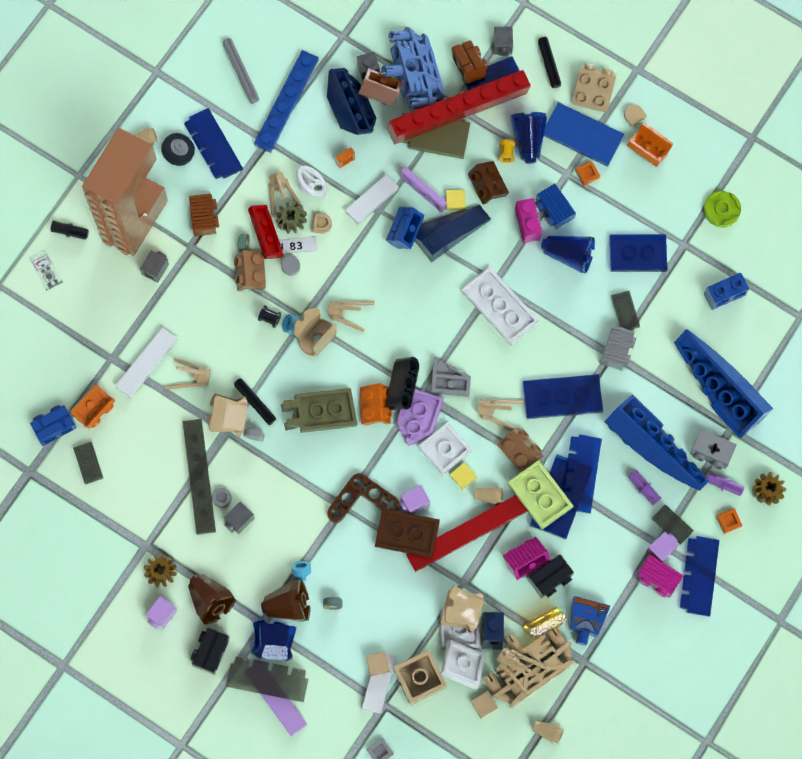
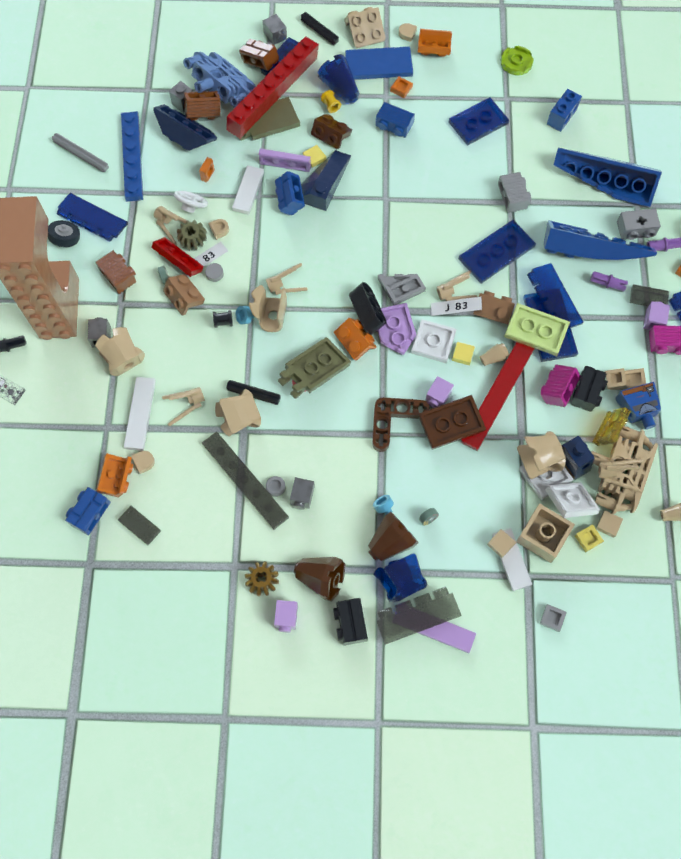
camera: 30 degrees left, 5 degrees down
light grey tile [243,428,265,442] -> none
white tile [461,266,539,346] -> none
dark pink brick [515,198,542,243] -> none
clear blue cone [541,236,595,274] -> none
clear smoke tile [611,291,640,330] -> none
none -> tan piece [95,327,145,376]
none -> tan tile [131,451,155,474]
none -> white sticker [431,297,482,316]
none -> light yellow tile [575,524,604,552]
none -> tan slope [605,368,646,390]

